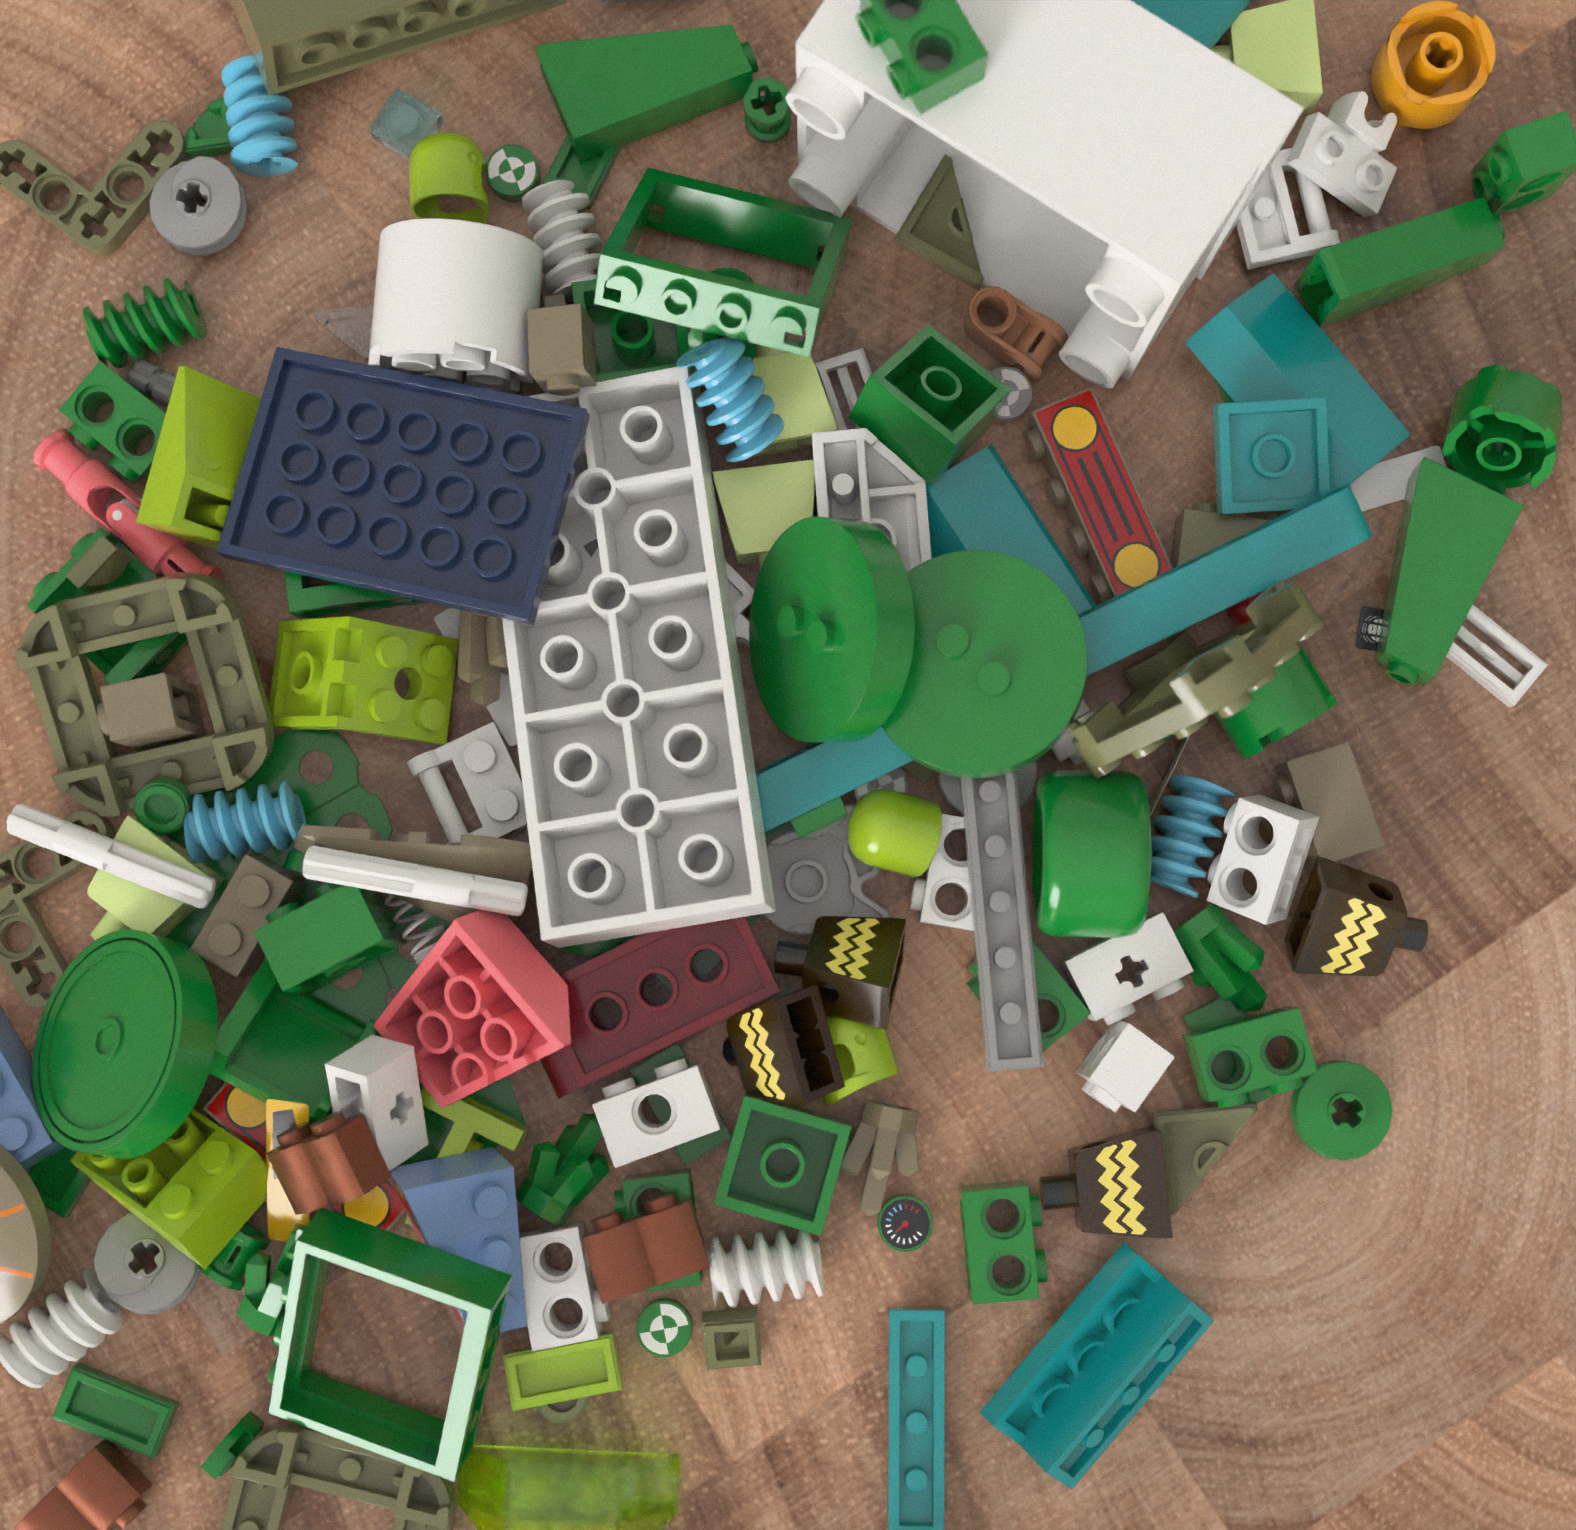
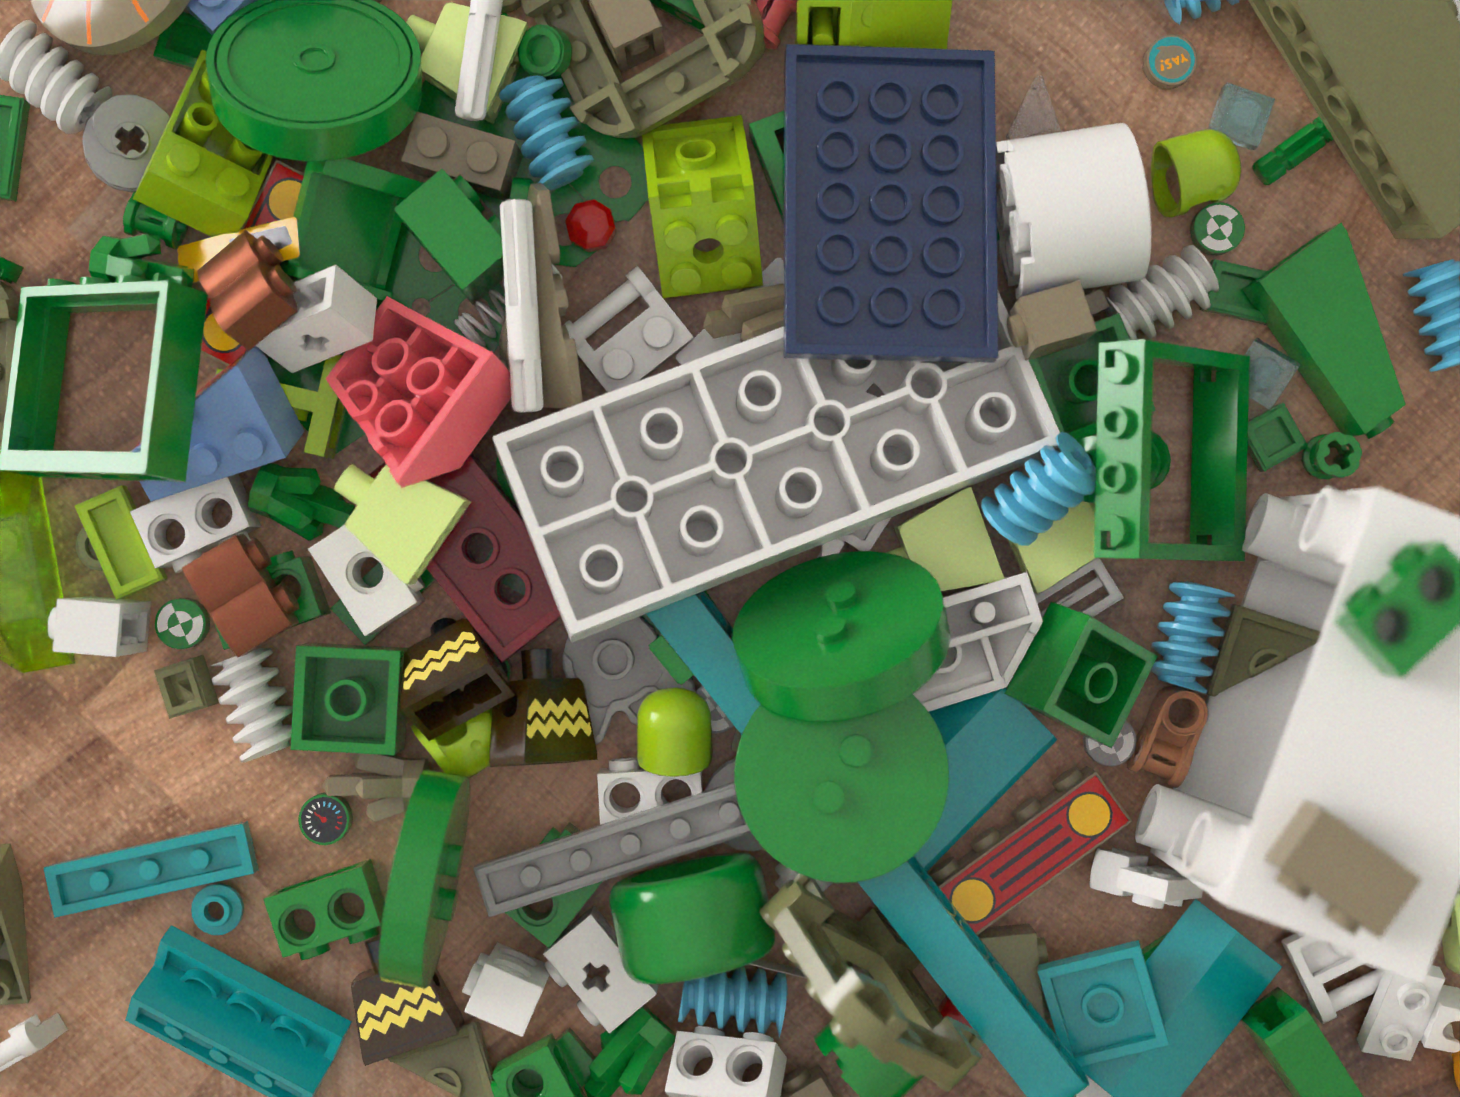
camera: 70 degrees right, 5 degrees up
none -> white brick [48,596,151,657]
none -> teal plate [191,883,244,935]
none -> yellowish green torso [334,464,471,585]
none -> green brick [379,769,470,989]
none -> red tile [565,199,617,253]
none -> white plate [1090,847,1203,909]
none -> dark tan tile [1143,34,1197,89]
none -> medium azure piece [1151,581,1236,694]
none -> clear light blue plate [1245,338,1301,410]
none -> green tile [1248,402,1308,472]
none -> green axle [1252,116,1333,185]
none -> dark tan brick [1264,801,1423,939]

